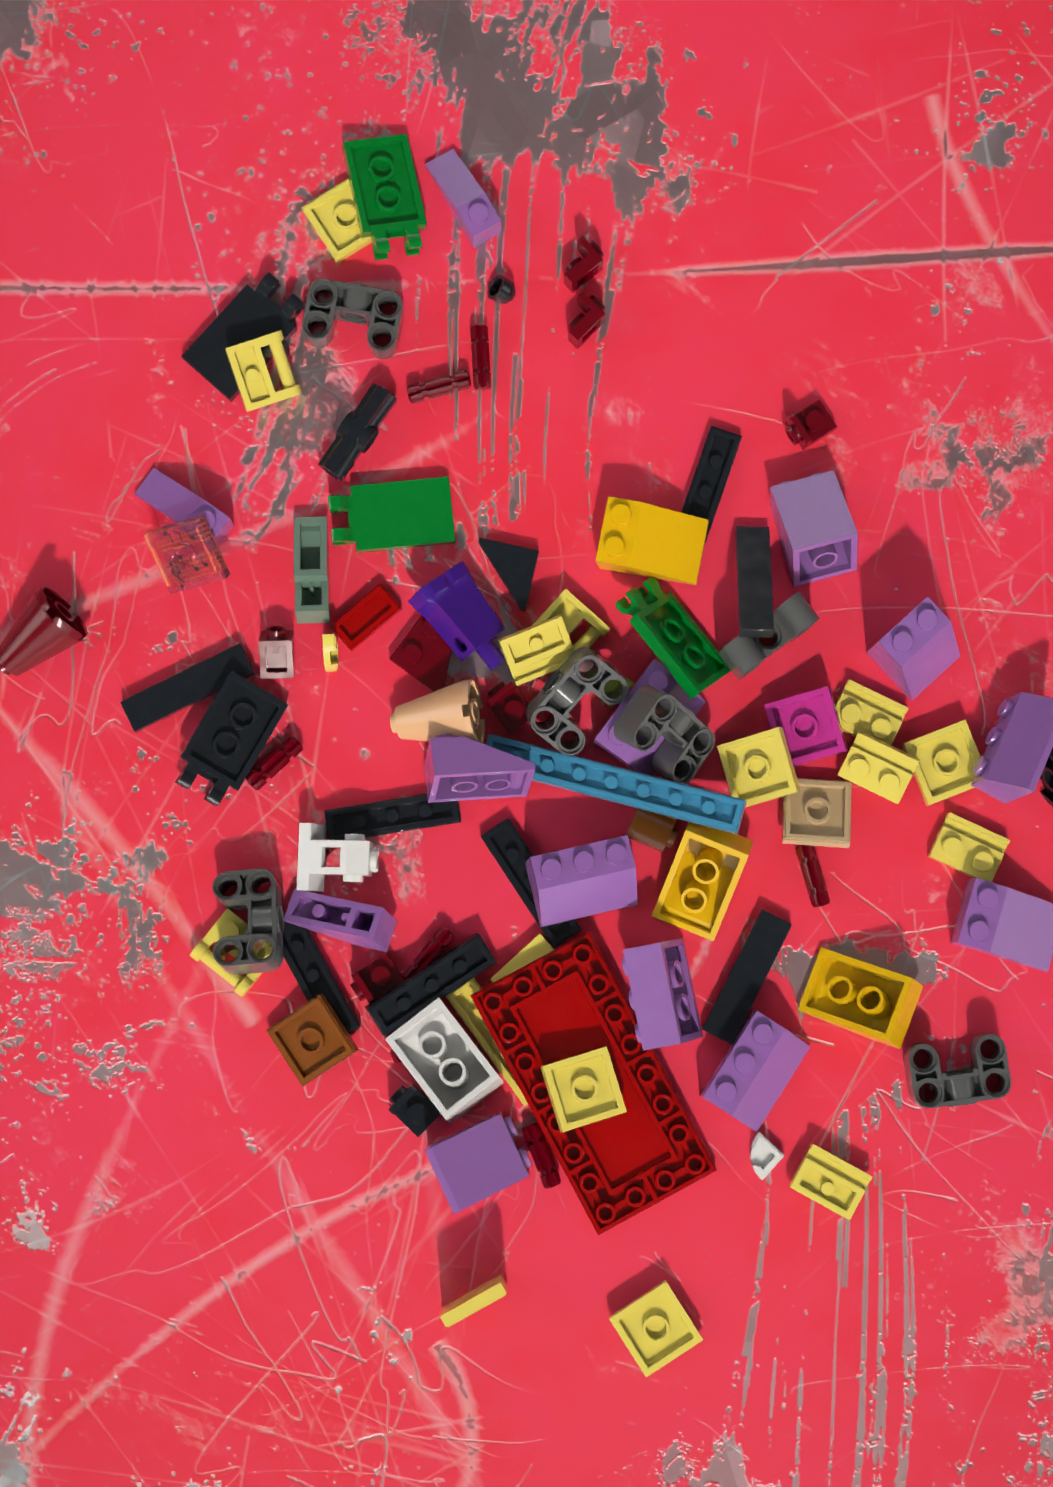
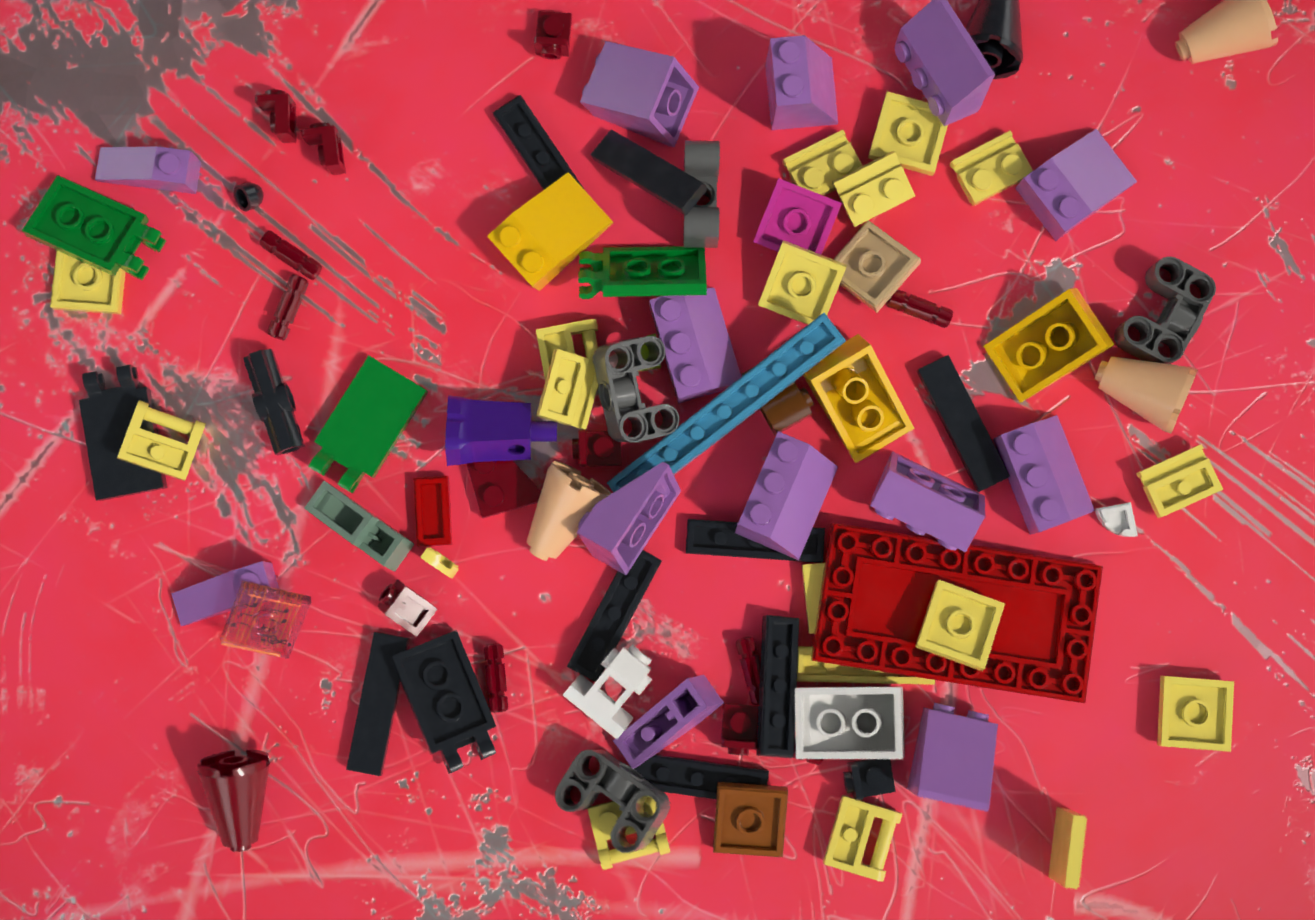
camera: 50 degrees left, 0 degrees up
dark grey beam [302,279,404,359] -> none
black tile [478,537,539,611] -> none
dark red axle [522,1122,561,1189] -> none
dark grey beam [613,685,715,784] -> none
none -> light yellow plate [823,795,903,882]
none -> light nougat cone [1095,356,1198,434]

